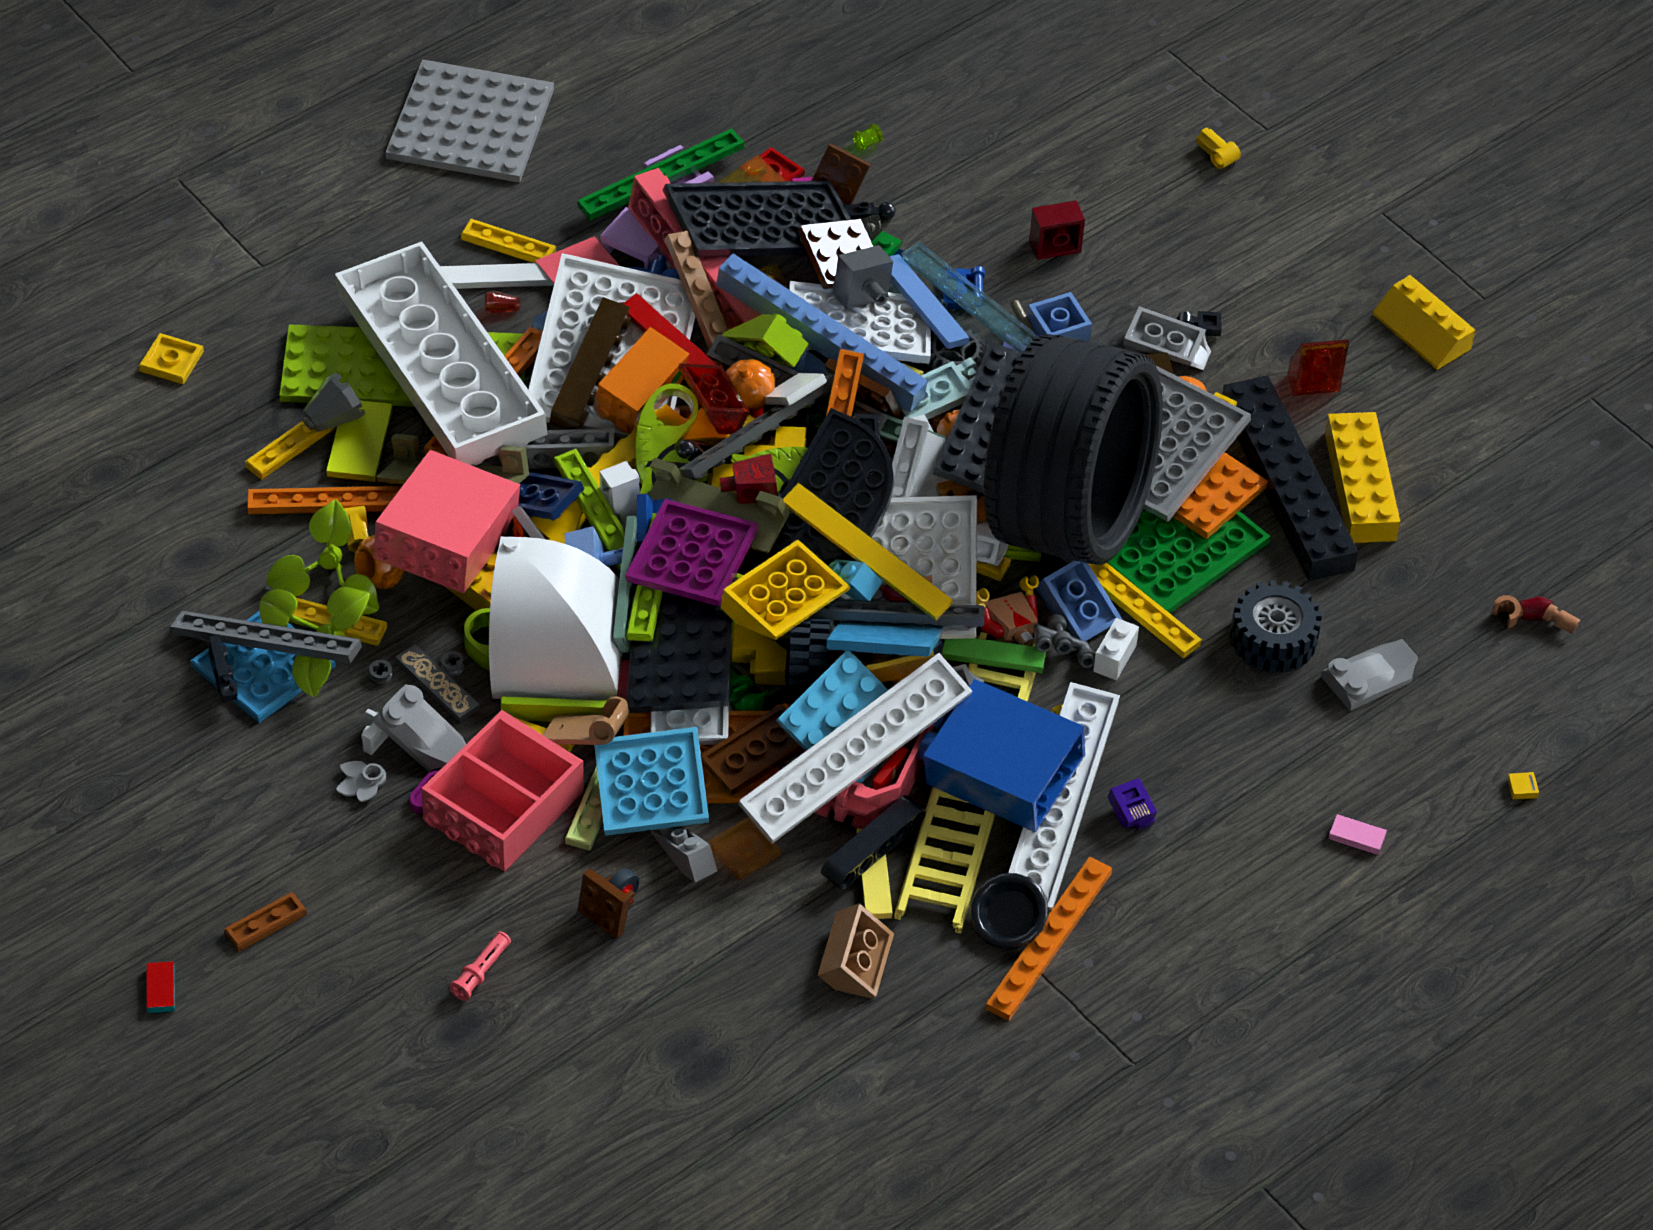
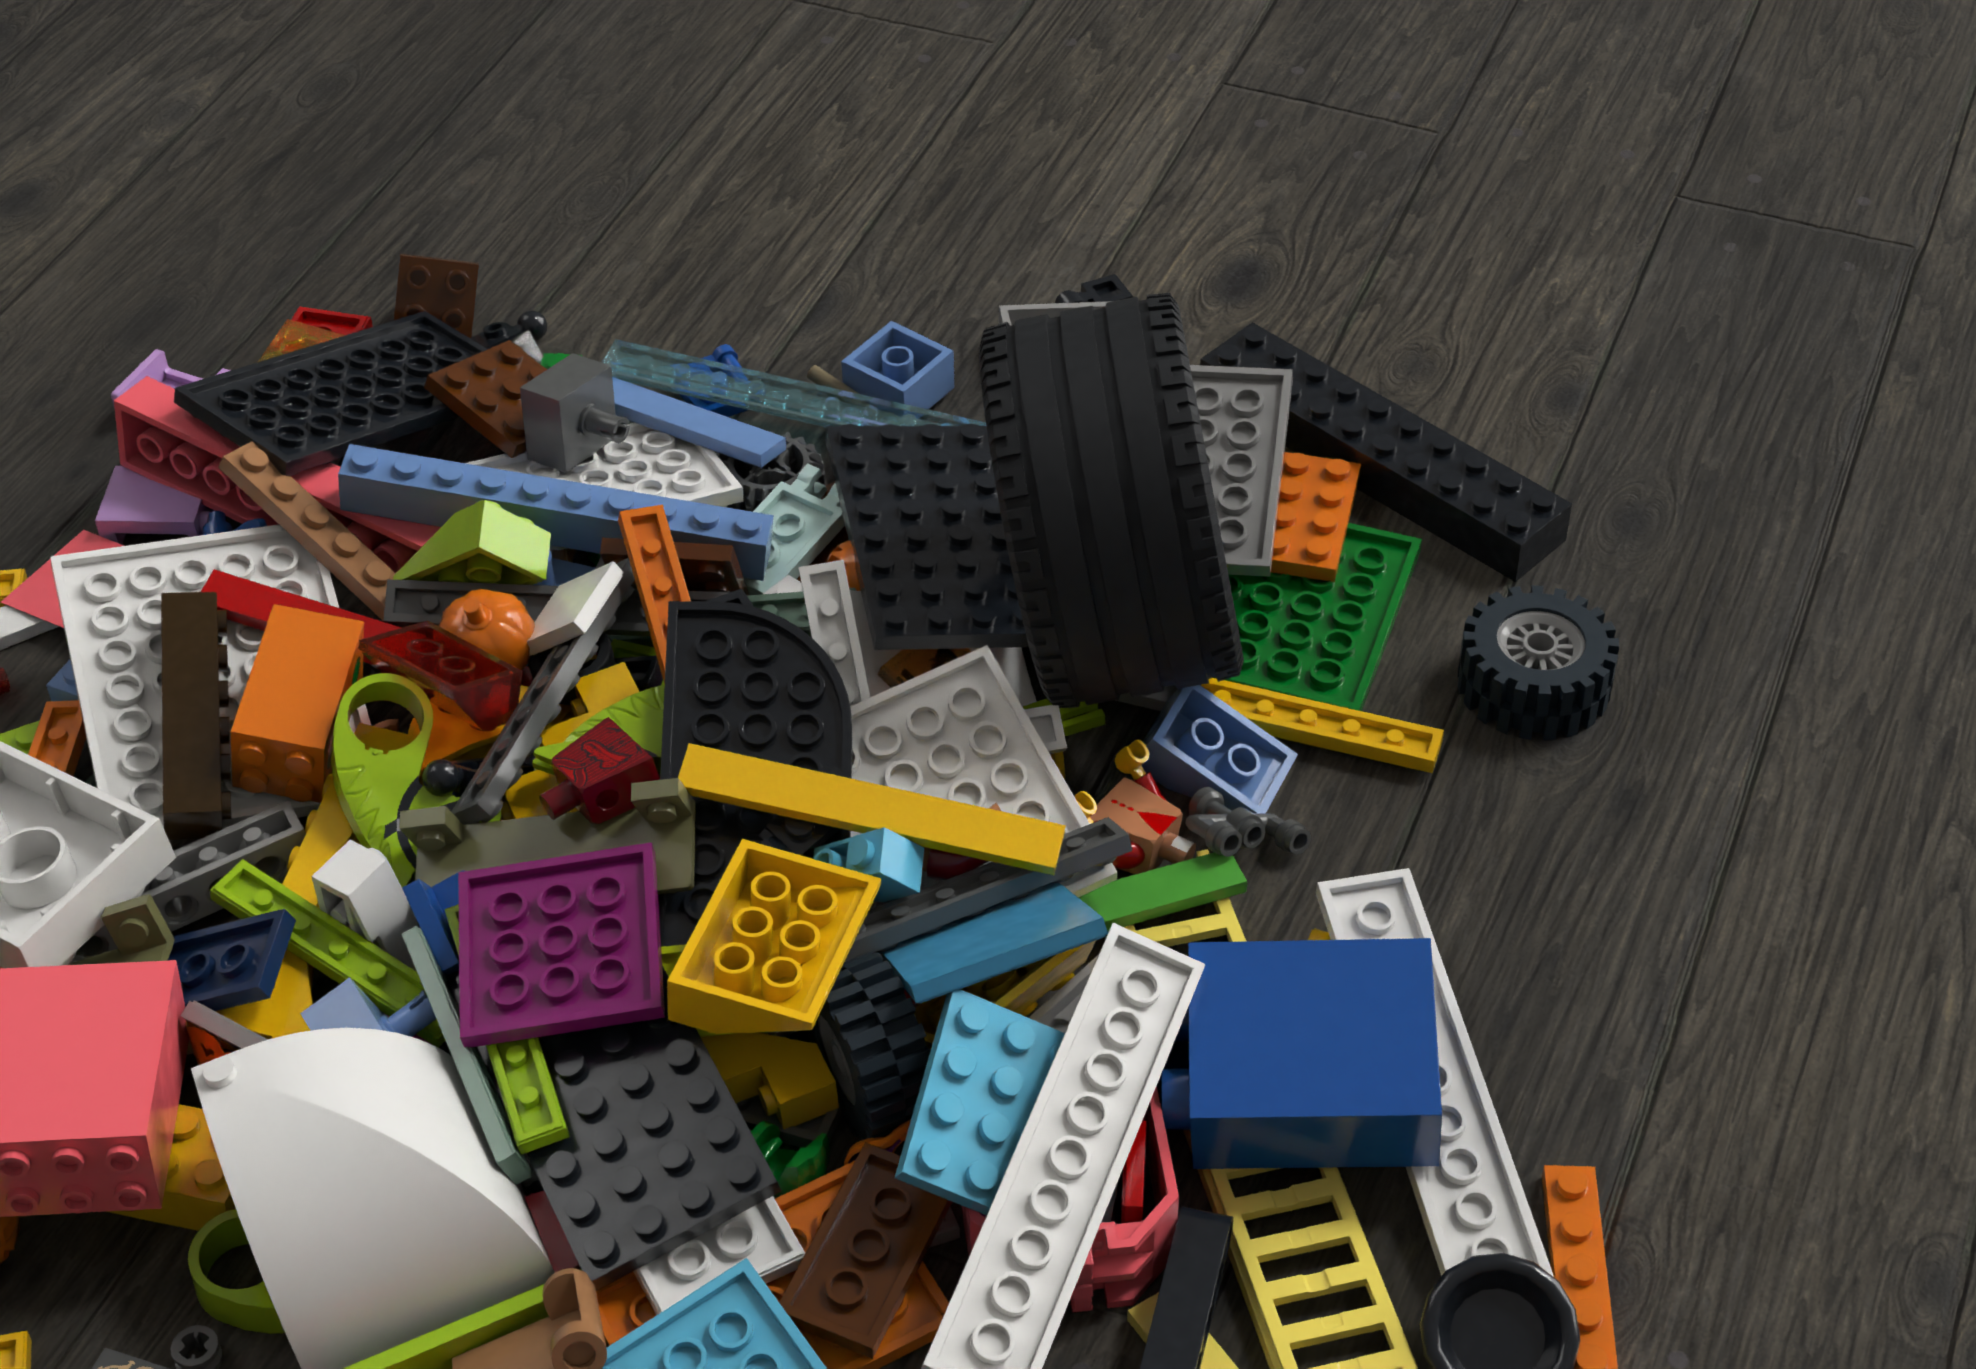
camera: 25 degrees left, 5 degrees down
green plate [577,128,745,221] -> none
clear neon green bush [853,123,883,151] -> none
dark red brick [1029,200,1085,260] -> none
white brick [1093,618,1139,681] -> none
dark purple piece [1107,778,1157,831] -> none
yellow piece [1195,128,1241,169] -> none
clear red slope [1287,339,1349,396] -> none
light grey slope [1321,639,1418,711] -> none
yellow brick [1325,412,1400,543] -> none
bright pink tile [1329,814,1387,855] -> none
yellow slope [1372,275,1475,370] -> none
nougat piece [1491,595,1581,634] -> none

